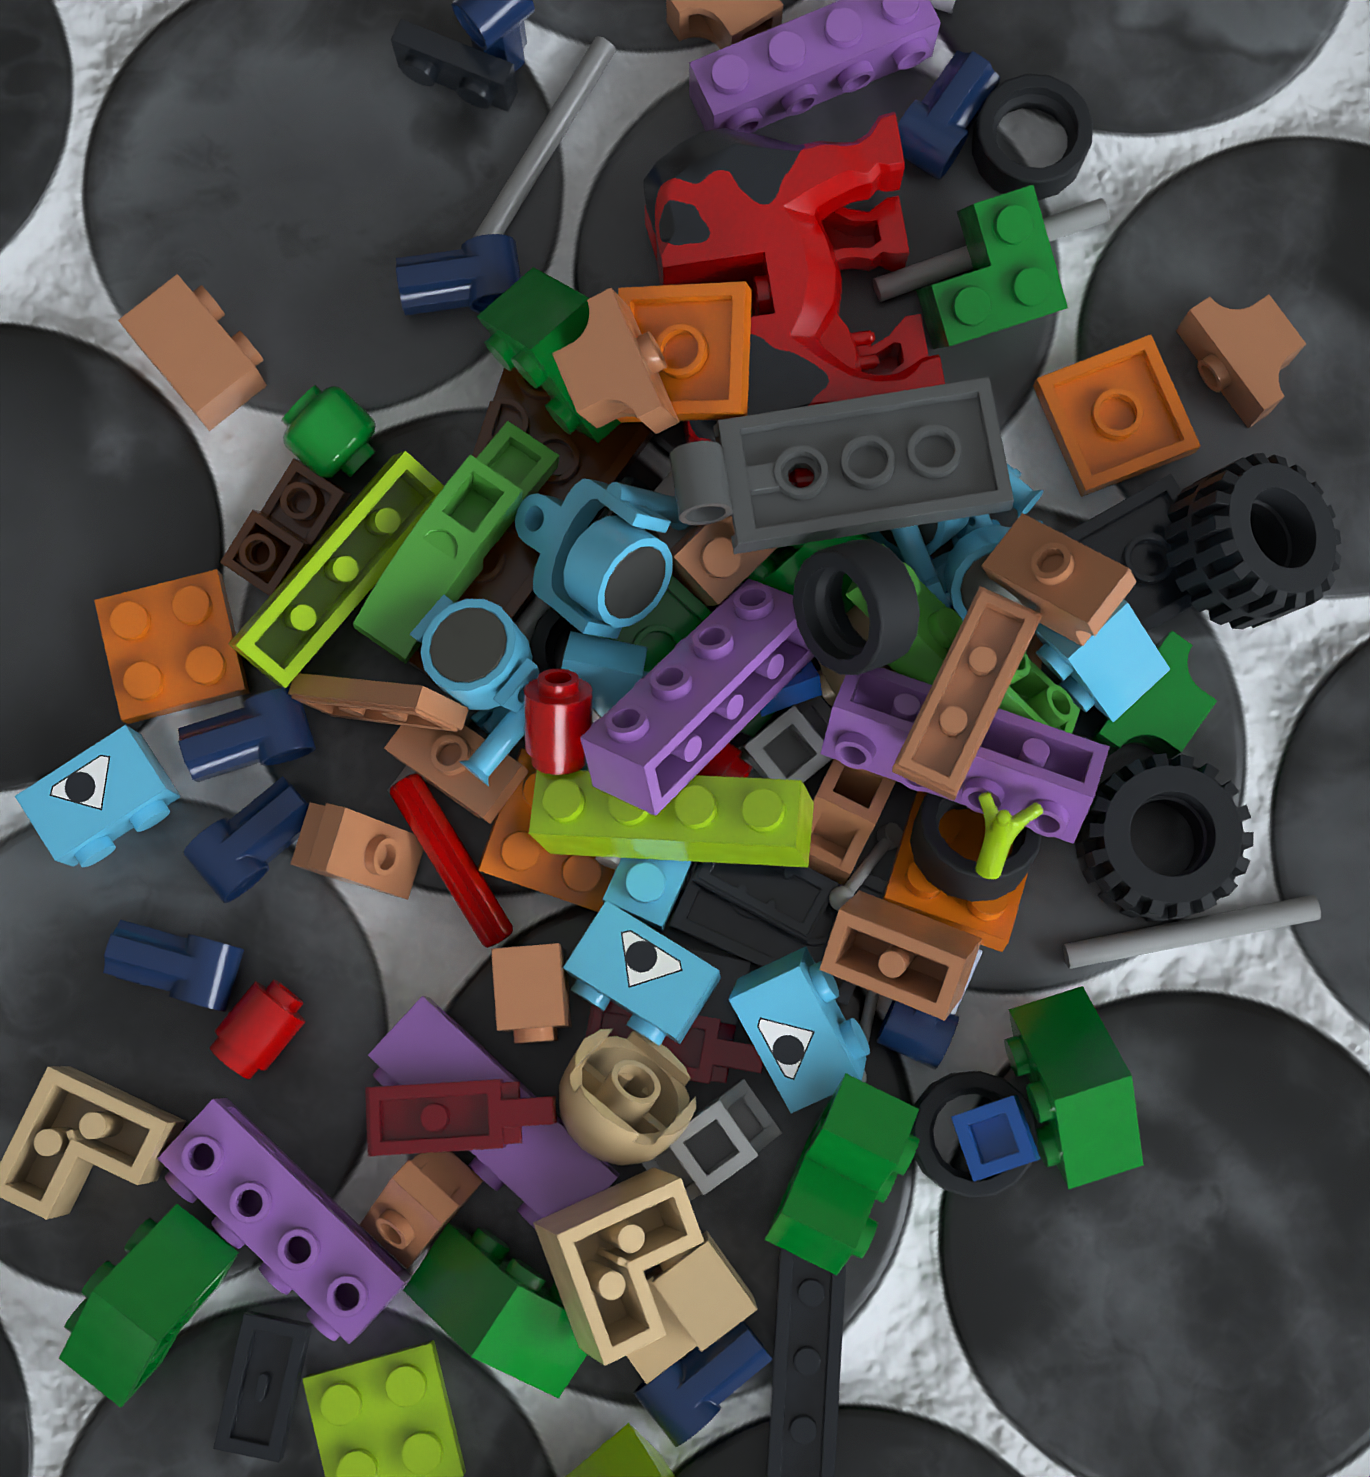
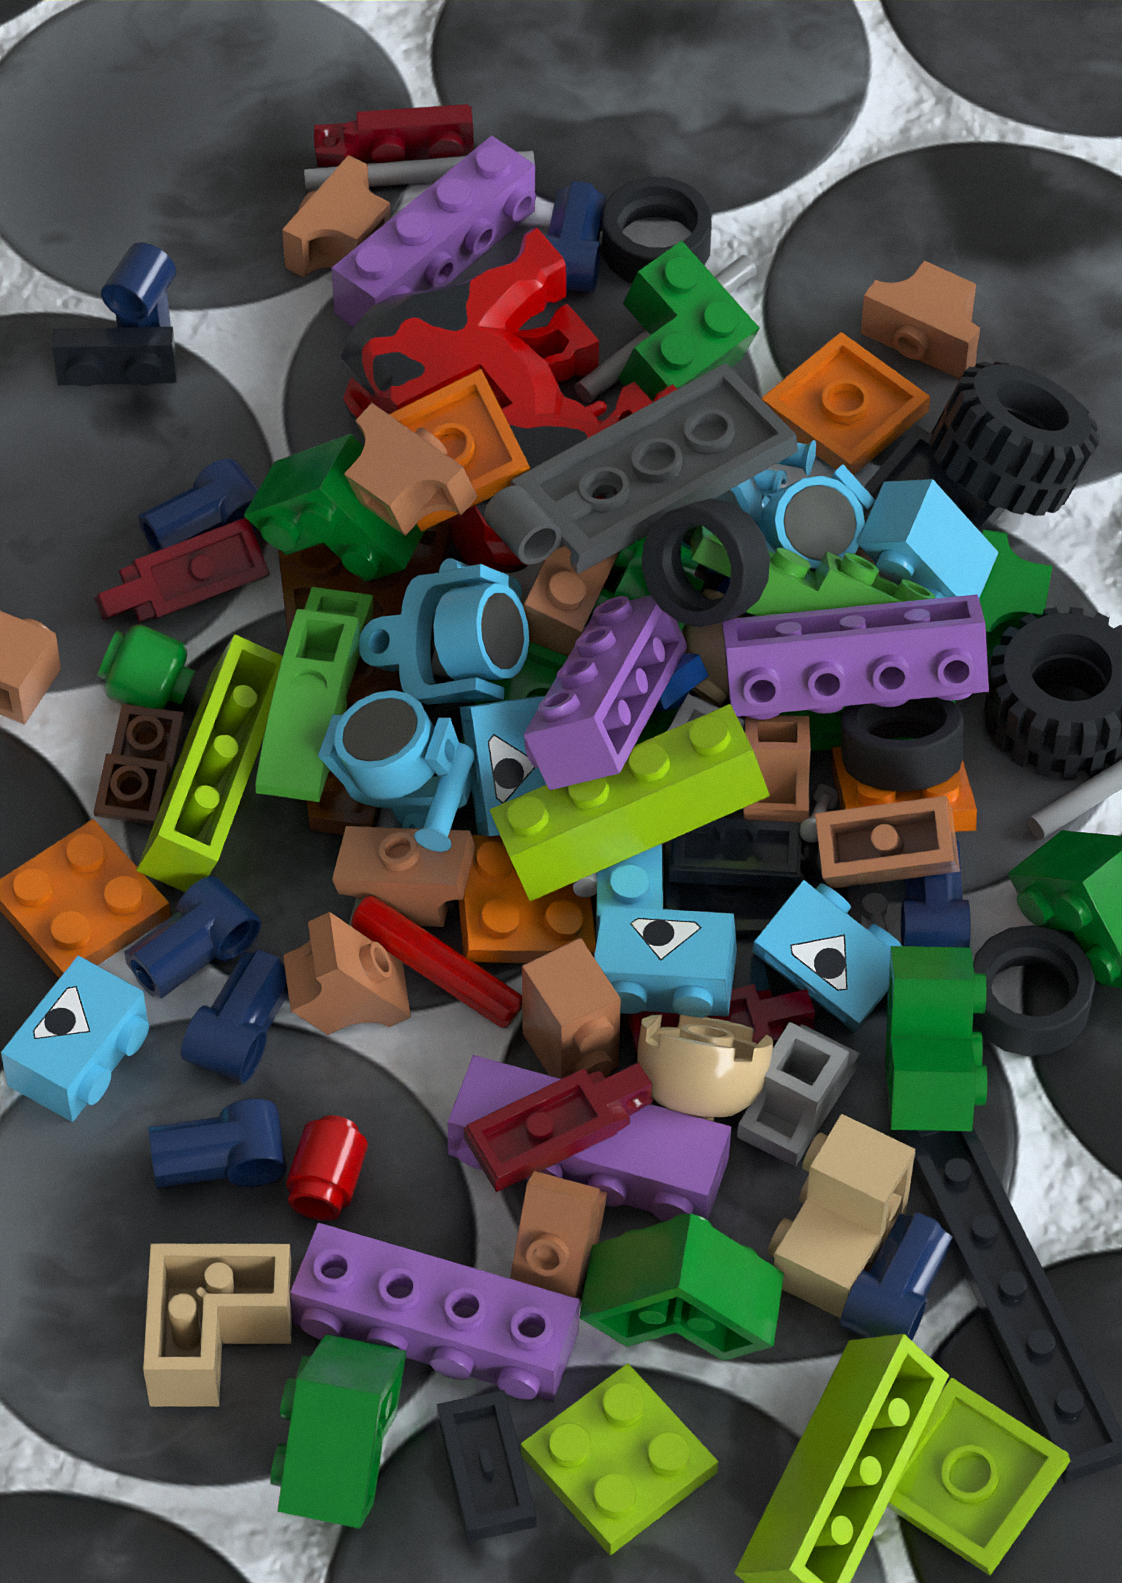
camera: 25 degrees left, 25 degrees down
nougat tile [288,673,469,732] -> none
light grey bar [473,36,616,237] -> none
red brick [524,669,592,775] -> none
tan brick [533,1167,704,1366] -> none
nougat tile [892,586,1043,801] -> none
blue plate [951,1095,1040,1182] -> none
lime bar [975,792,1043,879] -> none
nougat brick [981,513,1136,647] -> none
none -> dark red hinge [94,518,270,623]

